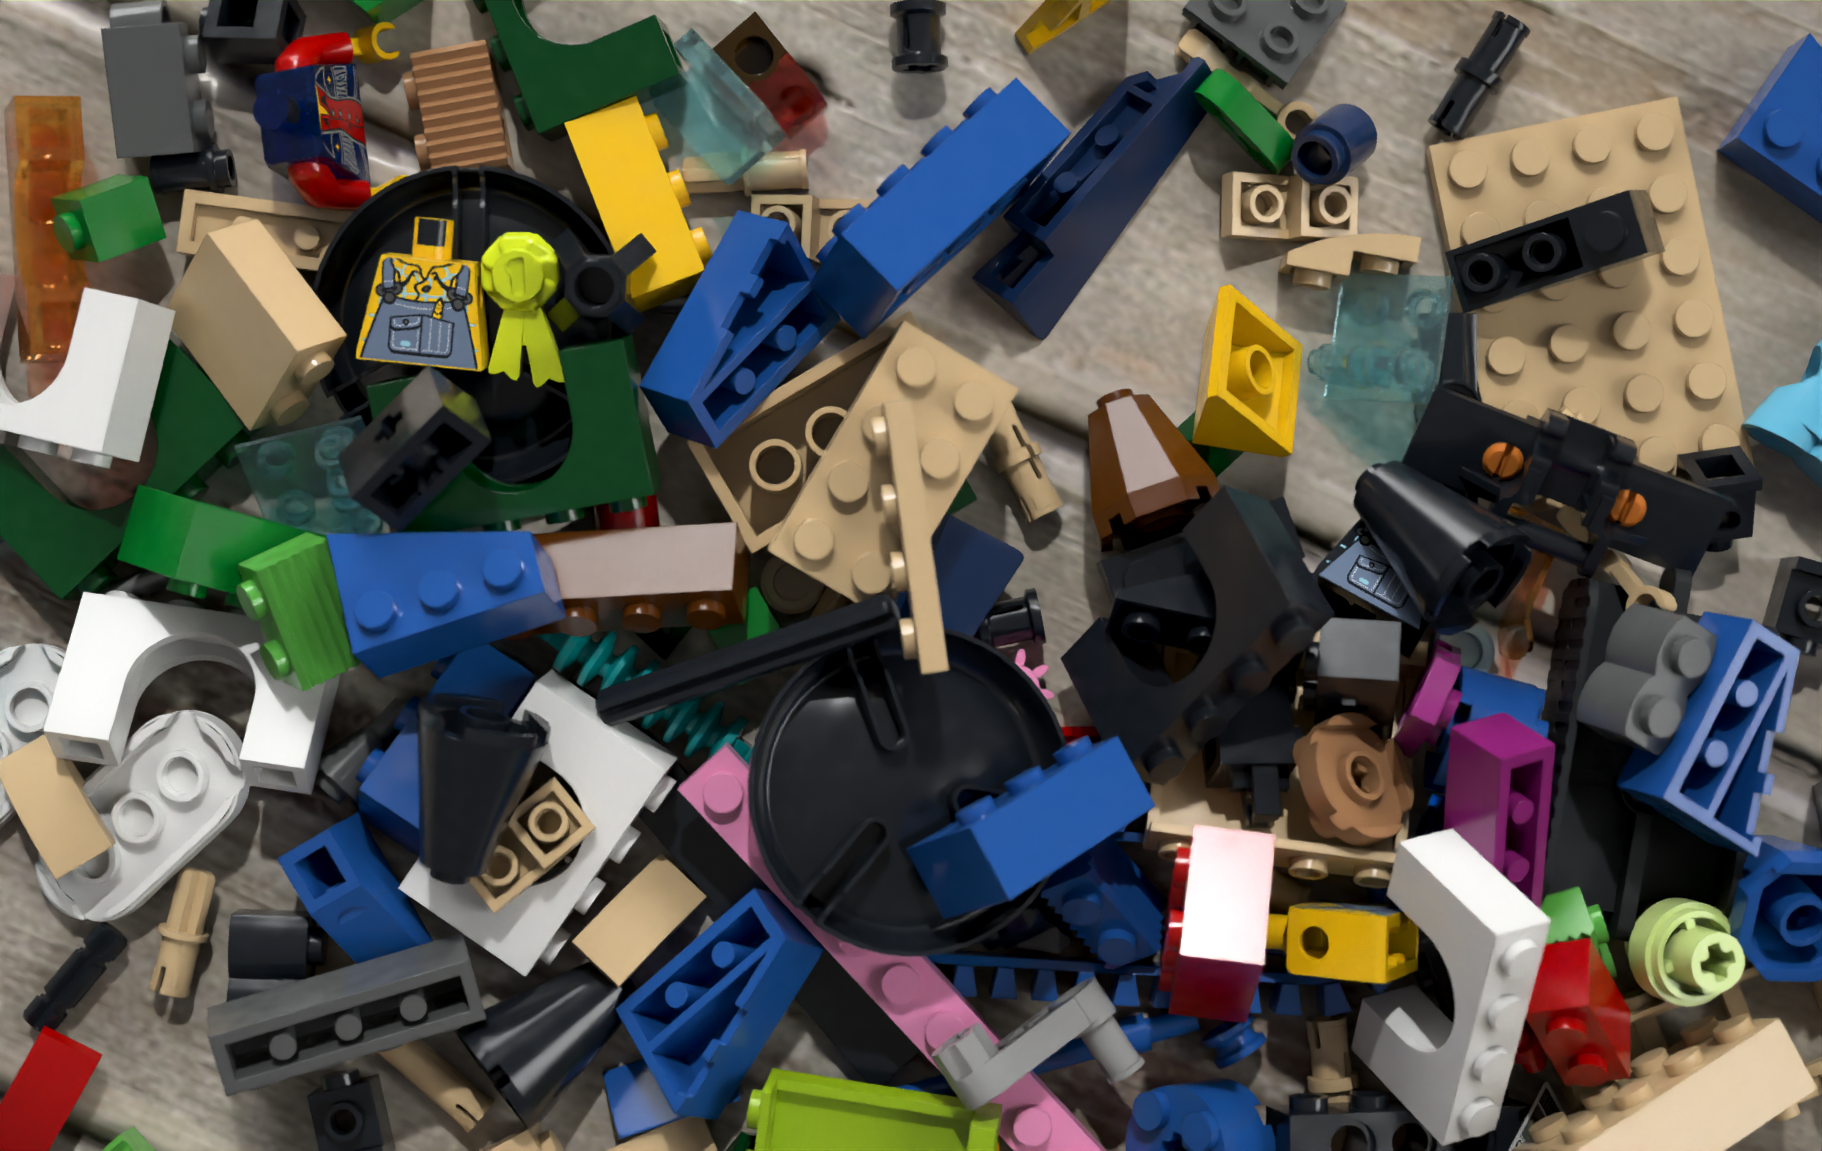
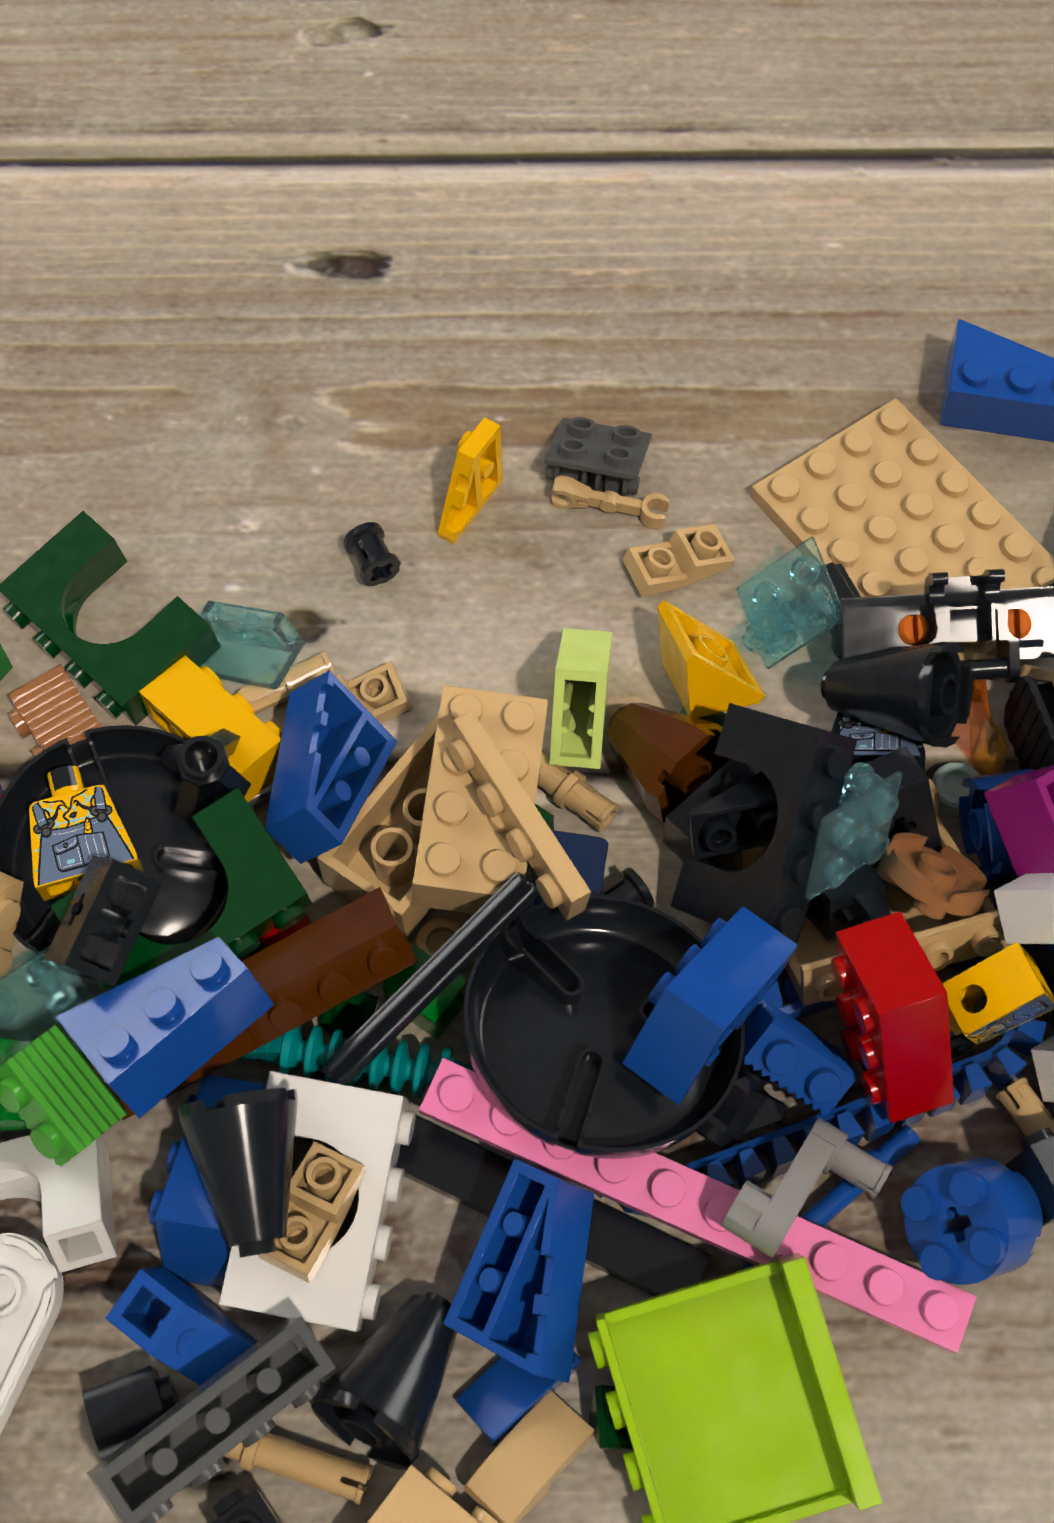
camera: 20 degrees left, 25 degrees down
tan axle [148,867,216,998] -> none
dark grey cone [315,697,406,805] -> none
neon yellow piece [481,232,564,388] -> none
tan slope [572,853,707,989] -> none
leg [711,12,828,140] -> none
blue brick [809,78,1071,340] -> none
dark blue wedge [972,57,1212,340] -> none
green beam [1193,68,1294,175] -> none
blue bush [1201,1013,1267,1069] -> none
tan slope [1278,233,1422,291] -> none
dark blue brick [1291,104,1377,185] -> none
magenta wing [1392,638,1463,759] -> none
black pin [1427,11,1531,140] -> none
black slope [1445,190,1665,313] -> none
none -> yellowish green slope [549,628,613,769]
none -> clear light blue hinge [805,762,903,900]

